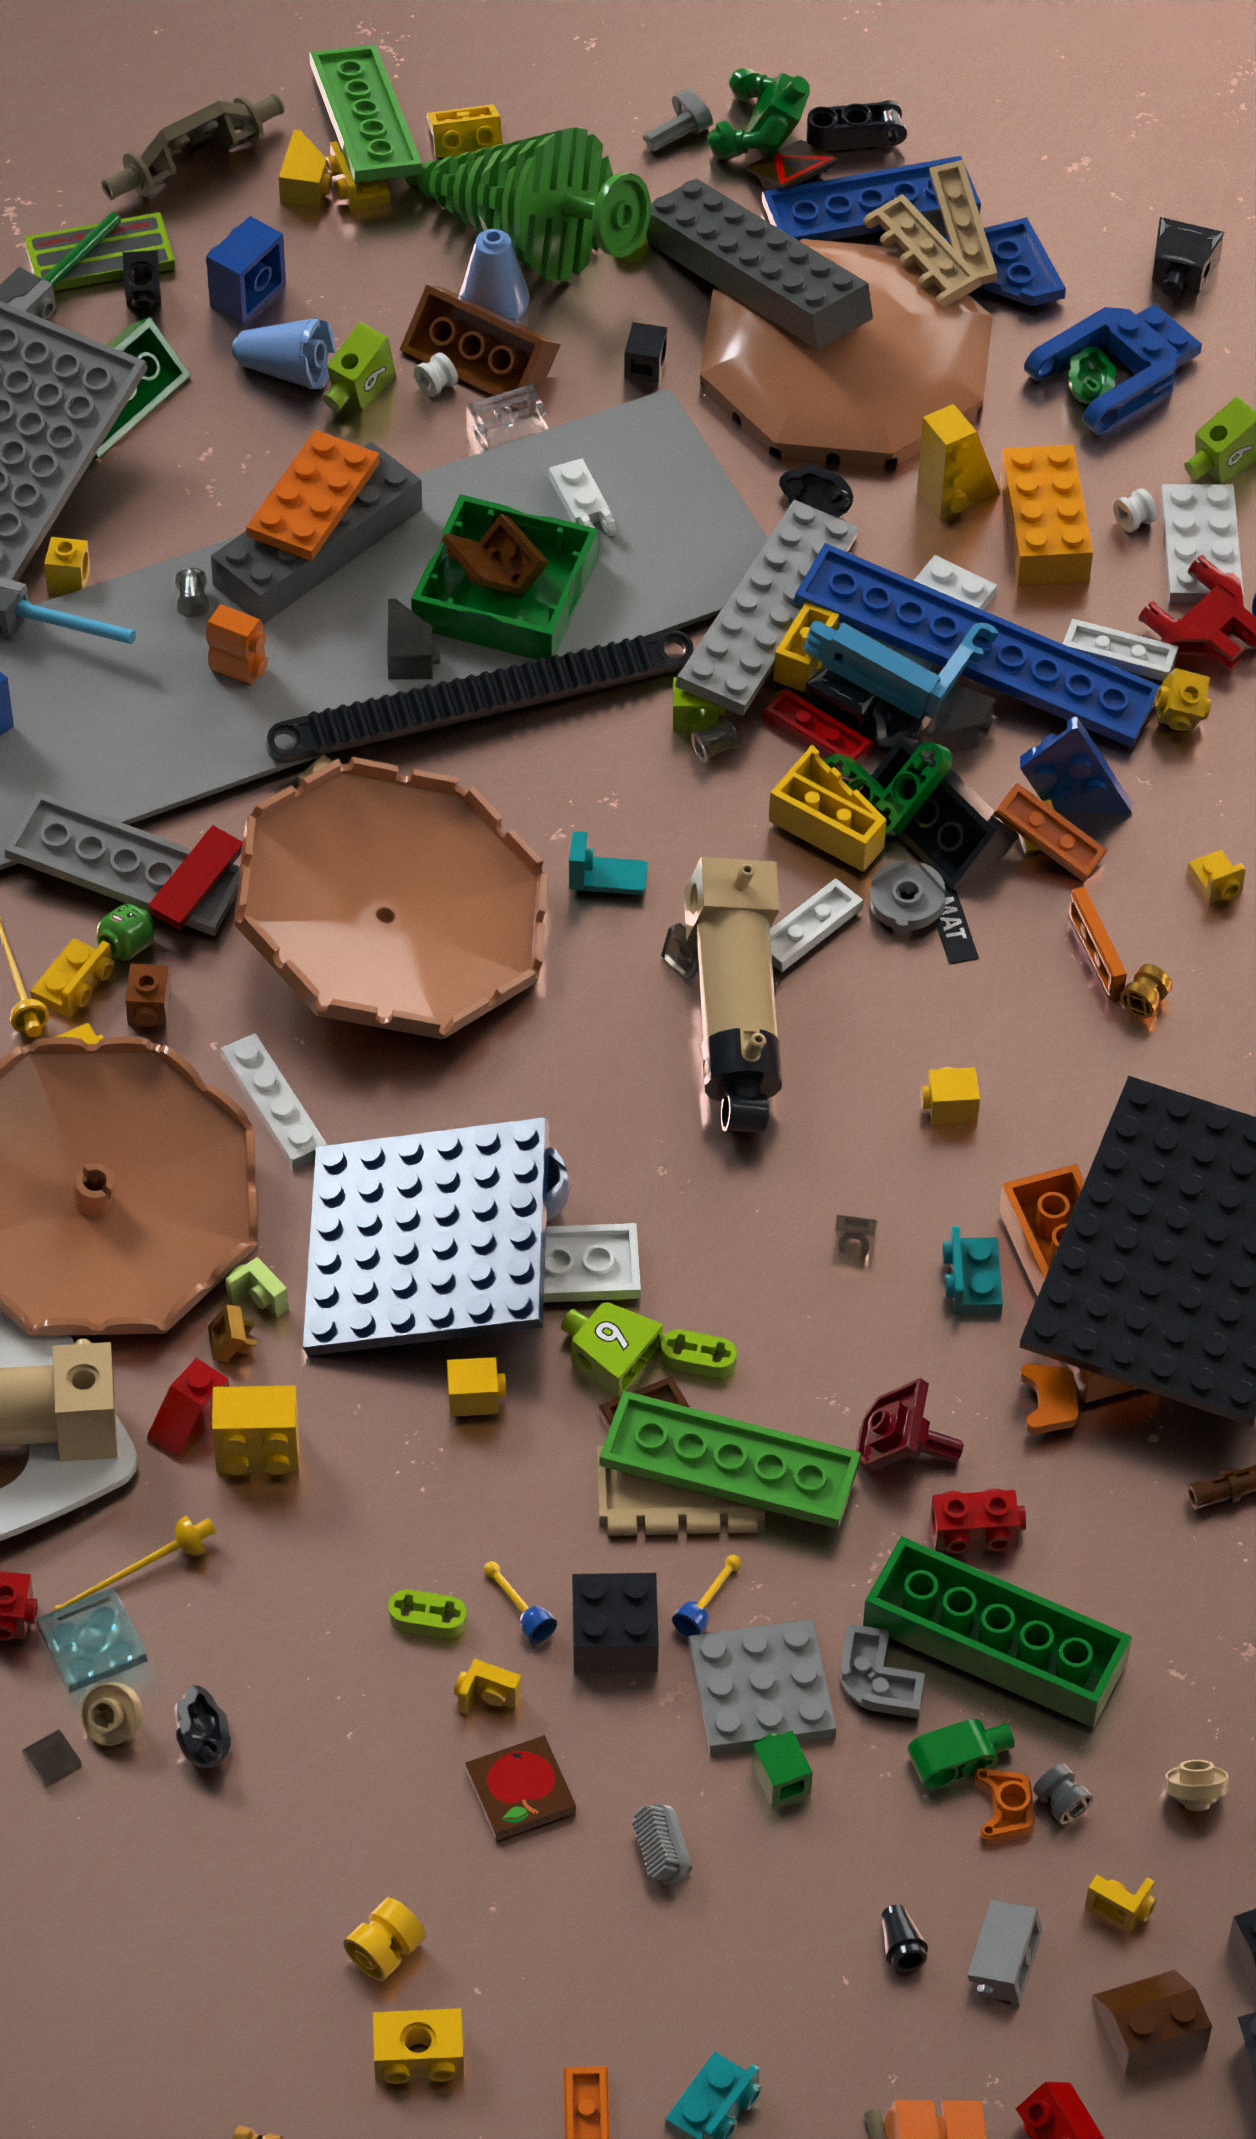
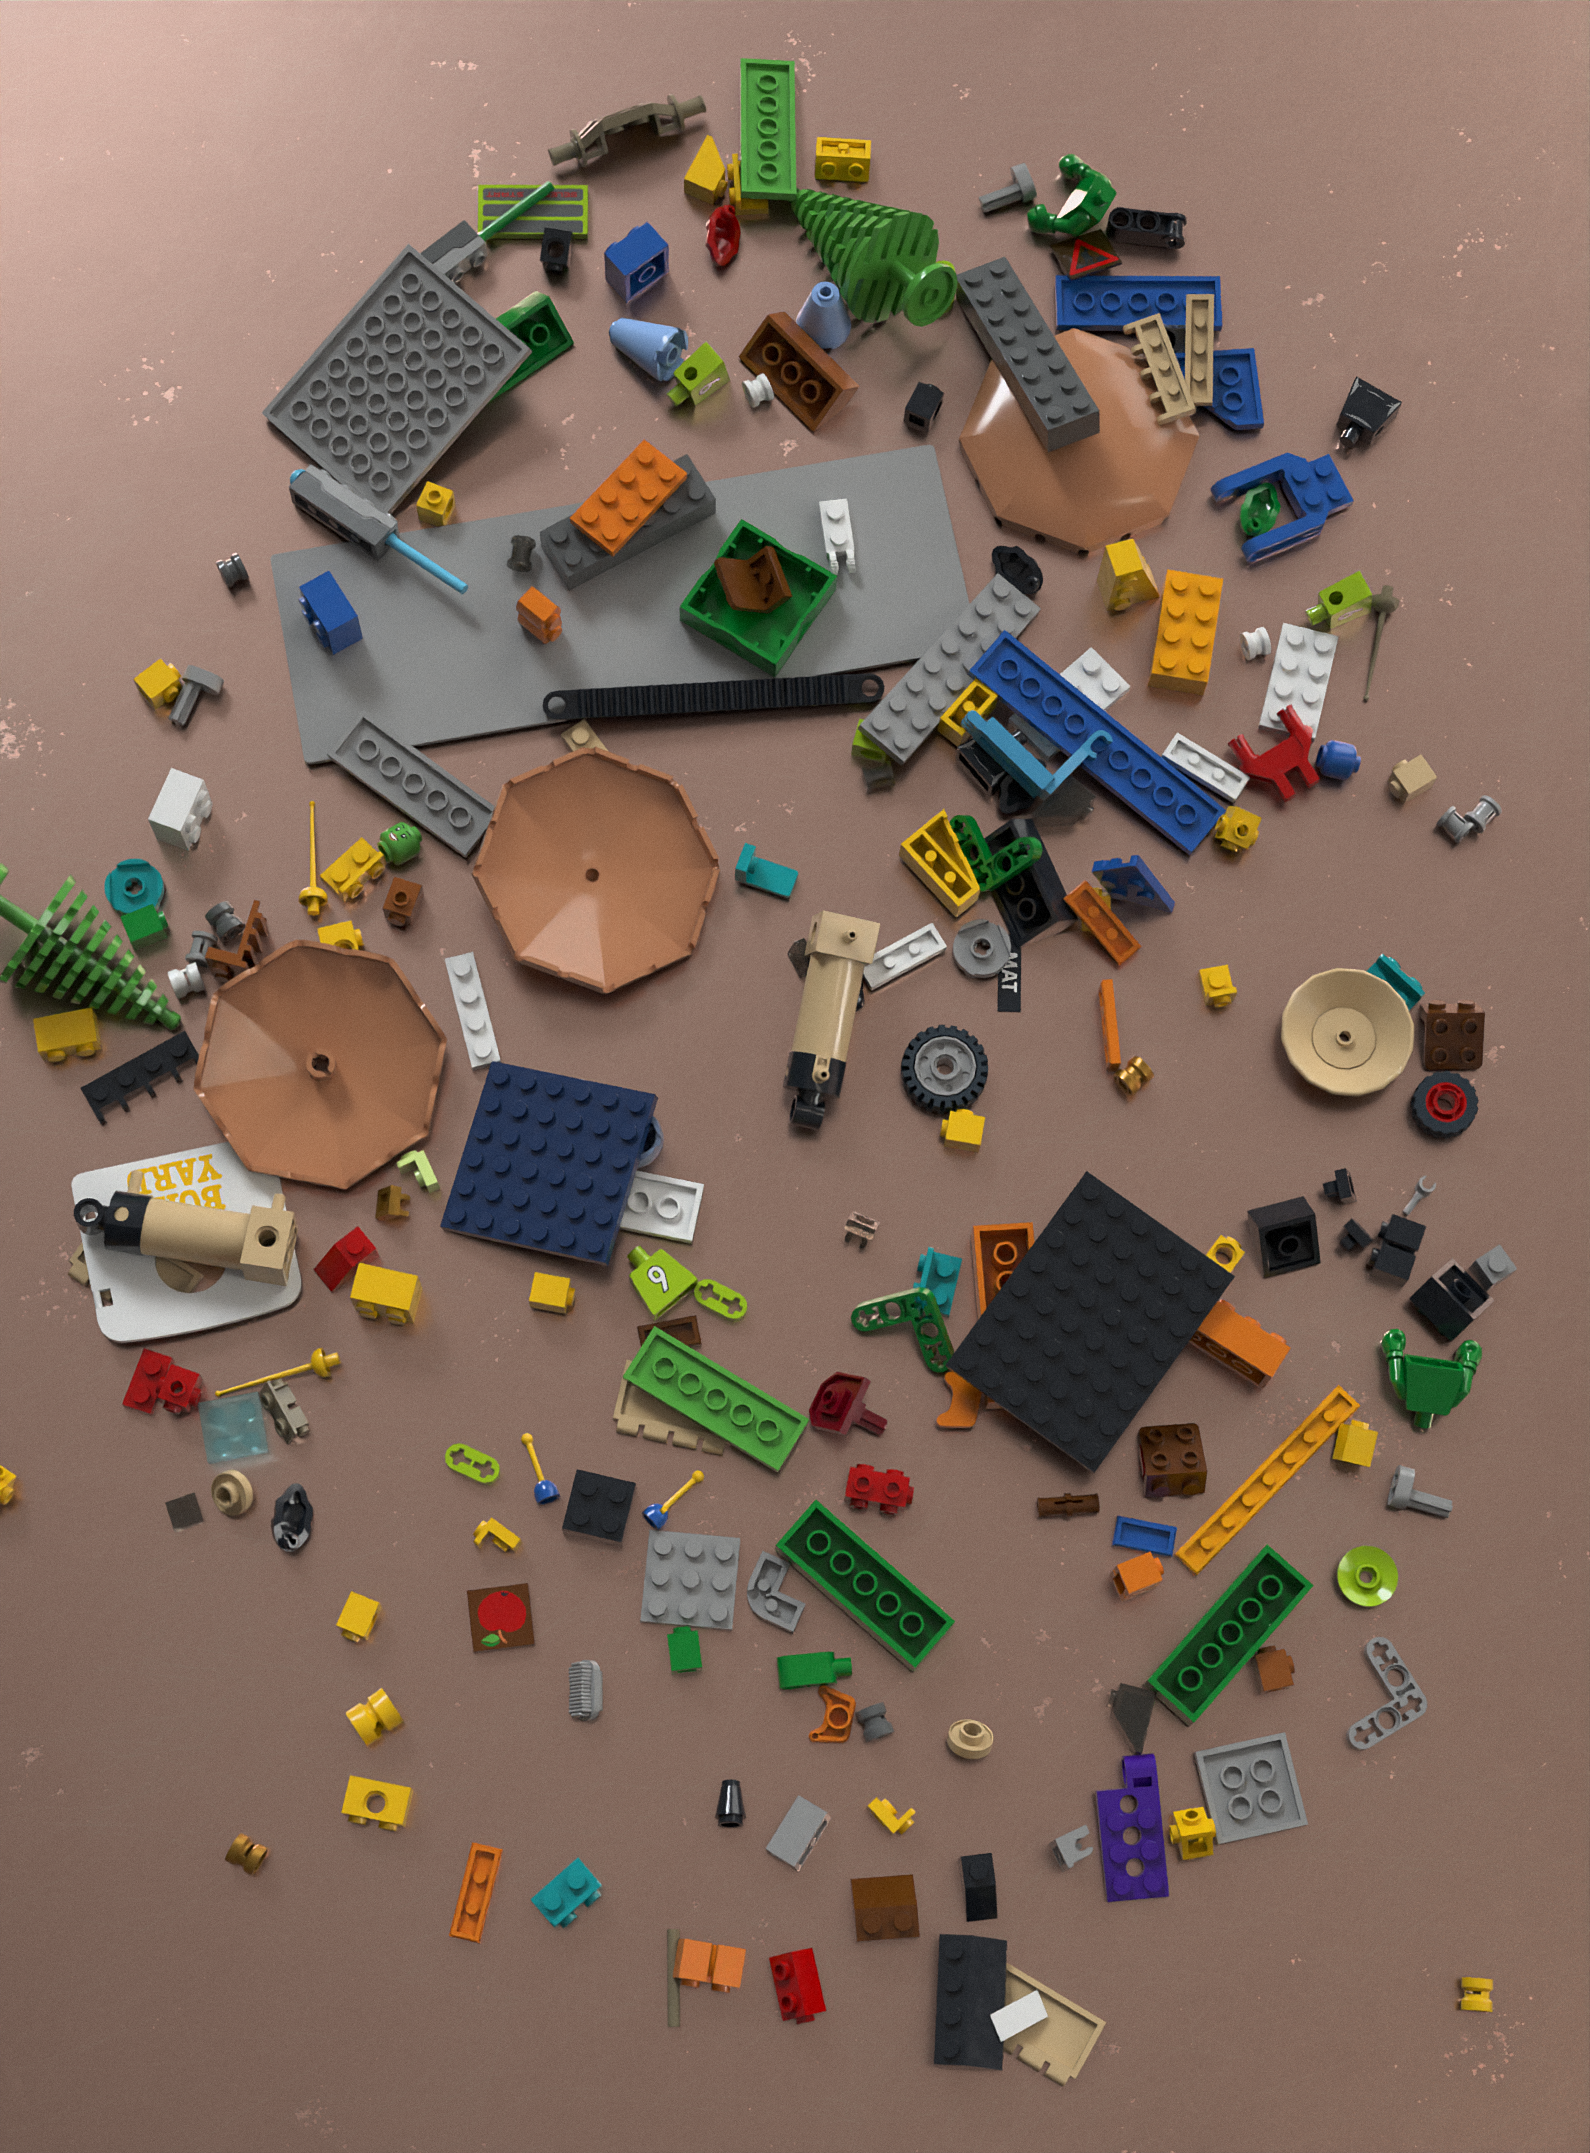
camera: 10 degrees right, 20 degrees up
red tile [148,825,243,930] -> none
clear smoke slope [387,599,440,679] -> none
clear hinge [466,384,548,453] -> none
red tile [762,688,874,768] -> none
none -> dark tan hinge [259,1378,309,1444]
none -> yellow brick [336,1591,382,1642]
none -> red arm [705,204,741,266]
none -> green beam [851,1287,954,1372]
none -> wheel [901,1025,988,1114]

